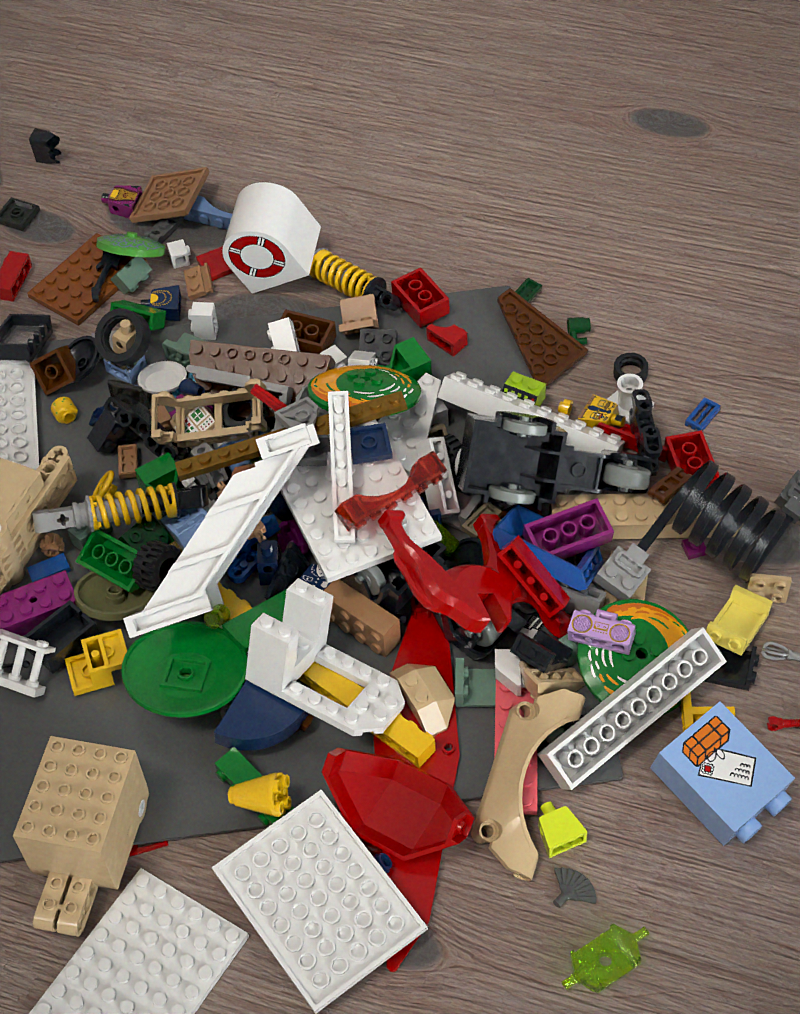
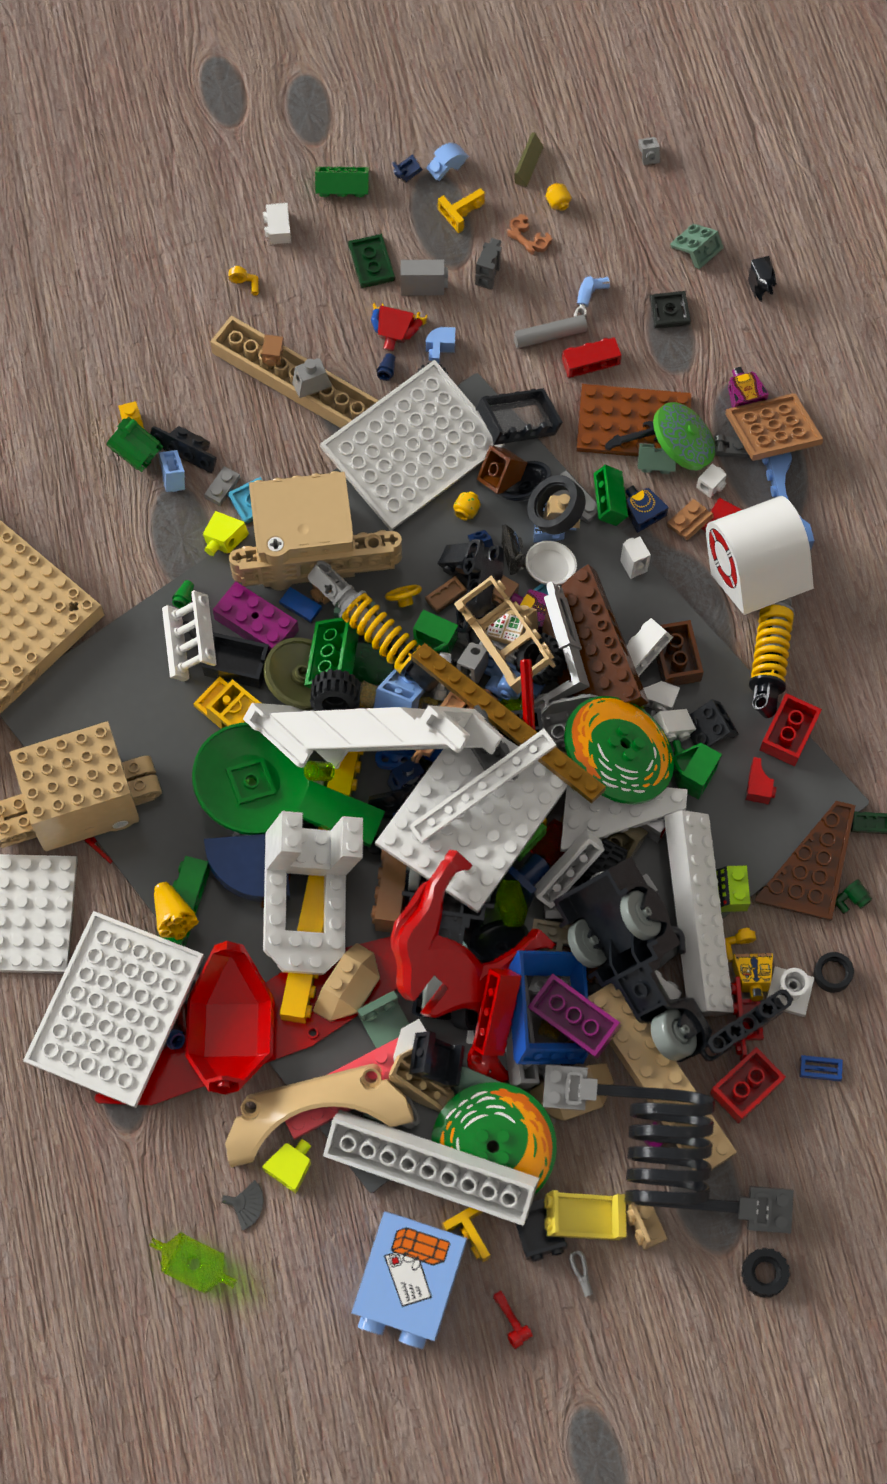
camera: 55 degrees right, 15 degrees up
sand green bracket [162,333,208,367] -> none
dark blue cone [179,378,205,396] -> none
light grey plate [274,396,319,429] -> none
clear red arch [334,450,447,532] -> none
medium nougat bracket [339,294,379,335] -> none
dark blue plate [350,423,393,465] -> none
lavender piece [567,609,636,655] -> none
reddish brown plate [648,467,692,506] -> none

